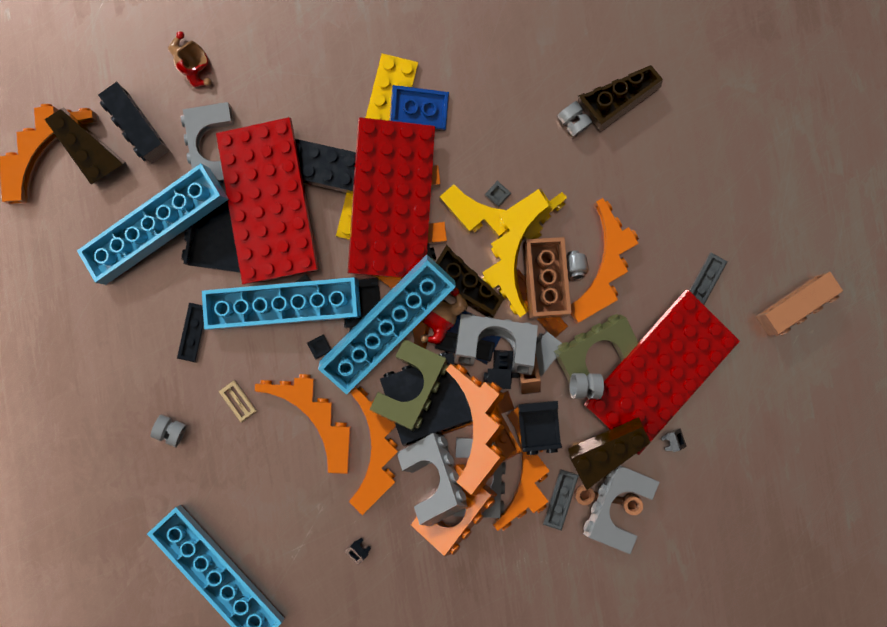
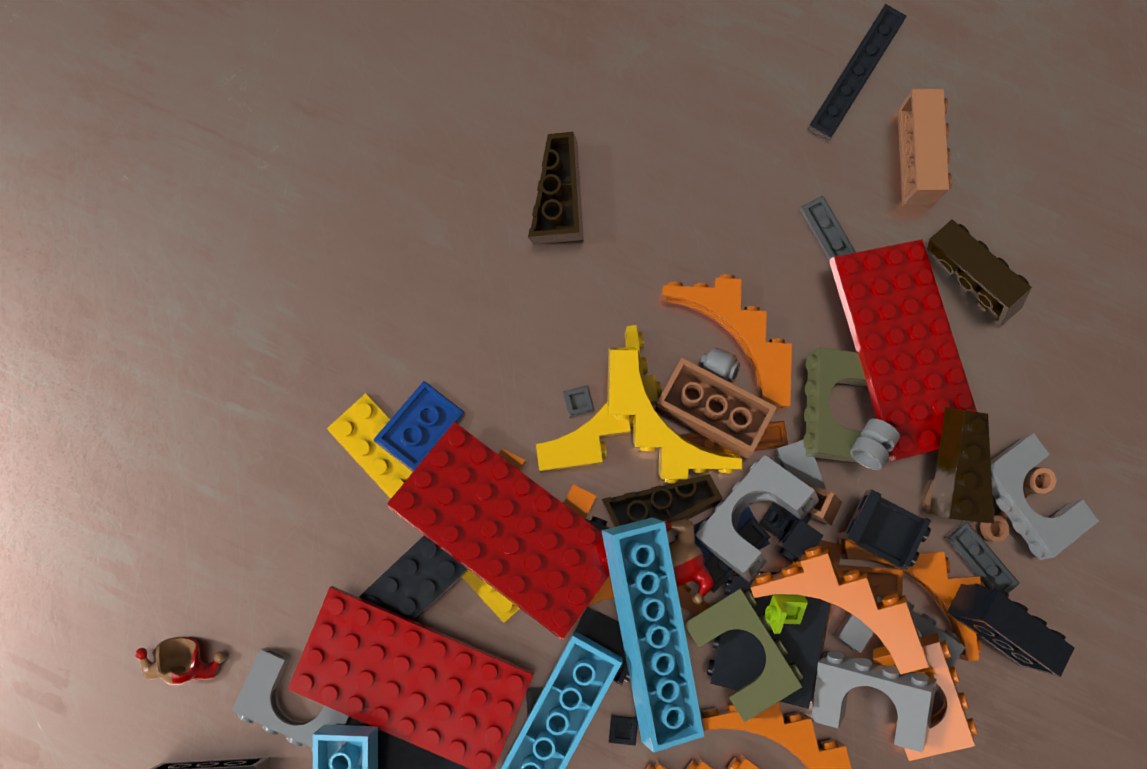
camera: 55 degrees left, 5 degrees down
light grey wheel [557,101,593,137] -> none
black tile [662,428,687,452] -> none
none -> lime bracket [765,594,808,634]
none -> black tile [808,3,907,141]
none -> dark brown wedge [927,219,1032,327]
none -> black brick [947,583,1075,677]

